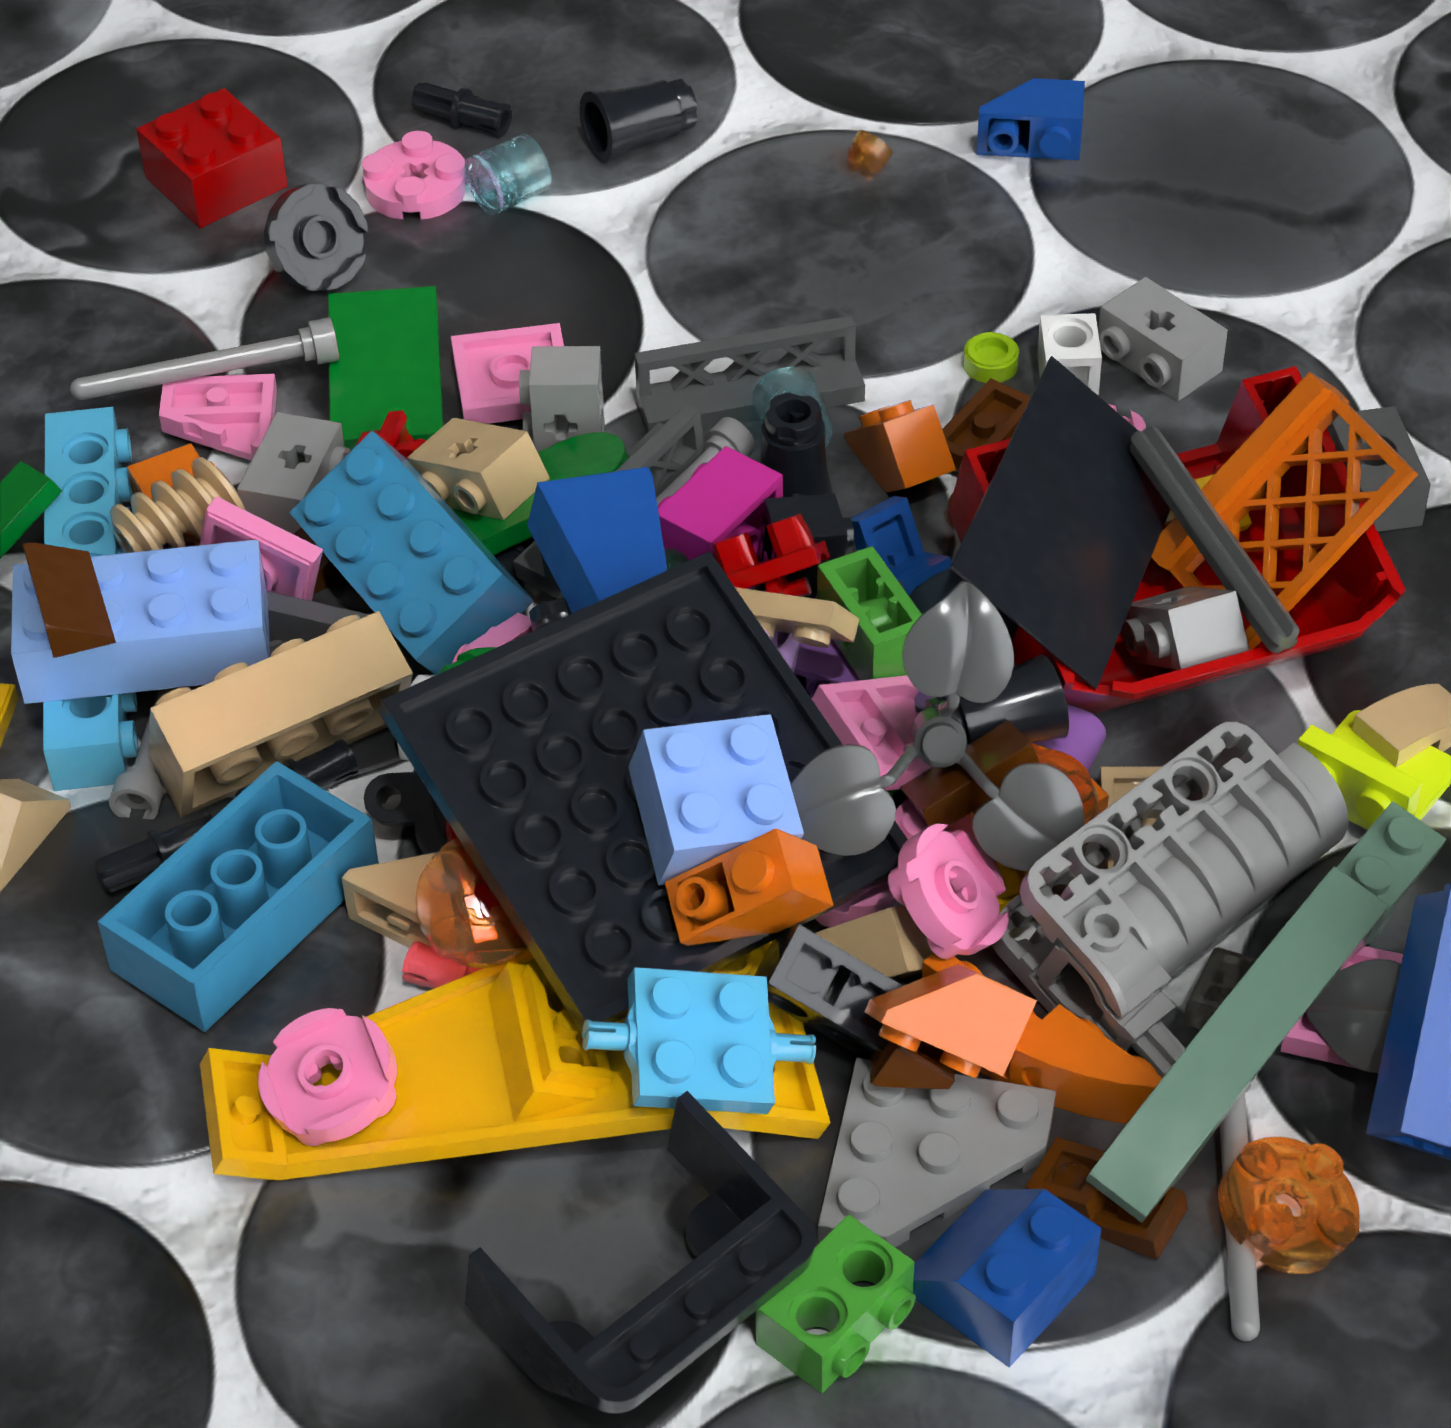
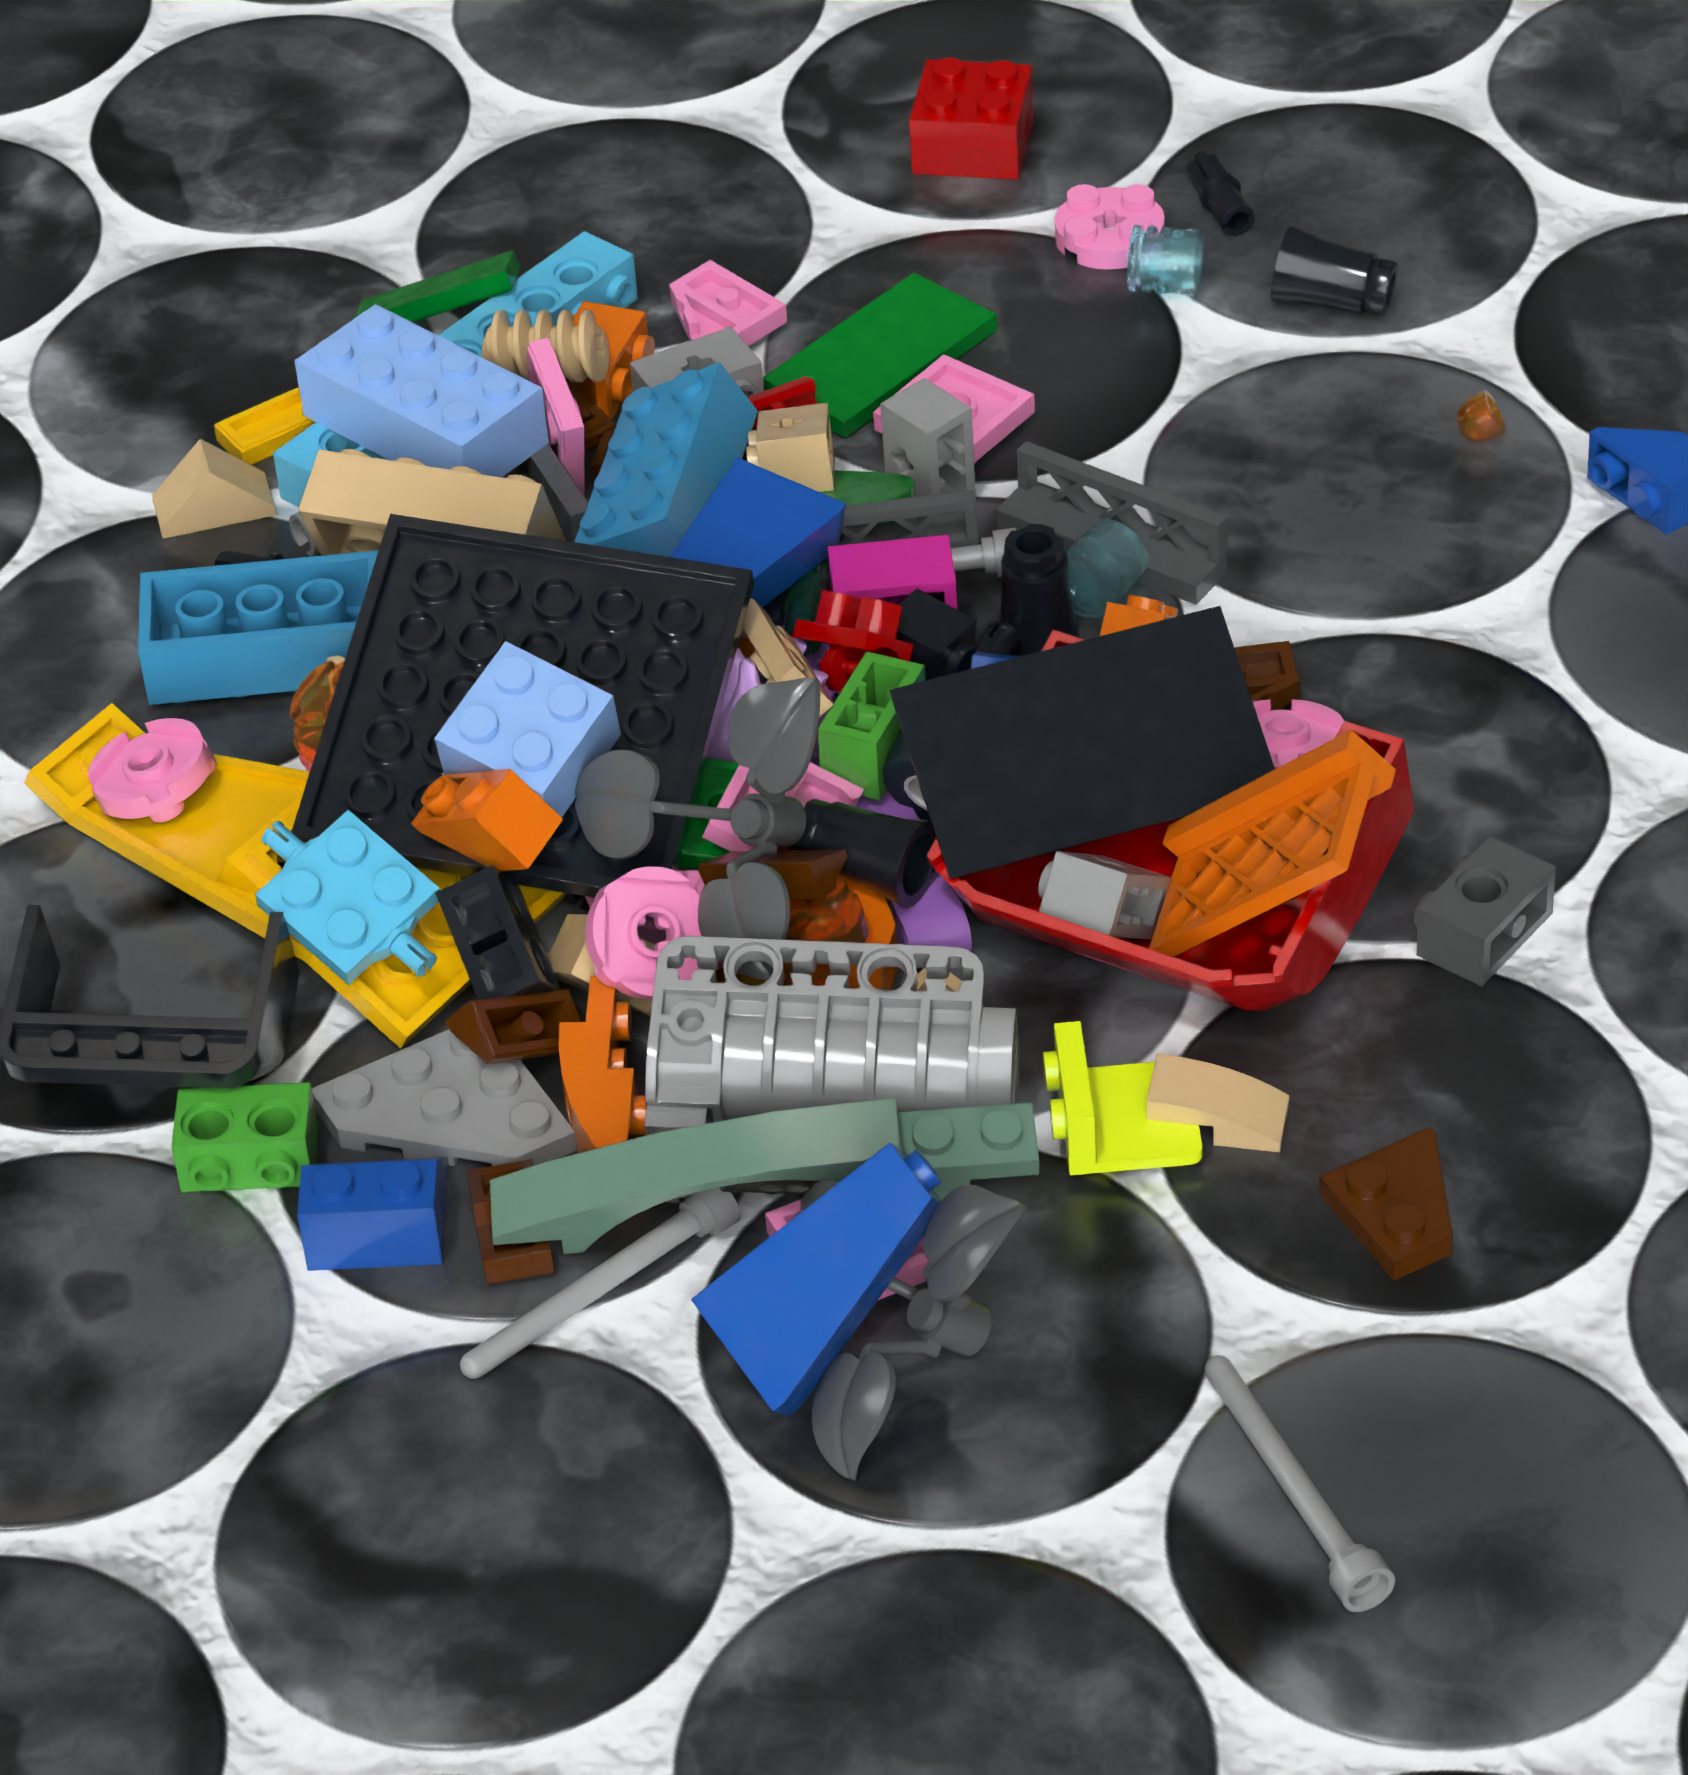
camera: 50 degrees right, 5 degrees down
reddish brown slope [22,542,116,658] -> none
light grey piece [70,317,339,400] -> none
tile [264,183,368,291] -> none
slope [864,964,1037,1078] -> none
lime tile [963,332,1019,383] -> none
white brick [1037,313,1102,395] -> none
light grey brick [1098,277,1228,402] -> none
dark grey axle [1130,426,1299,654] -> none
clear orange plate [1218,1137,1360,1274] -> none

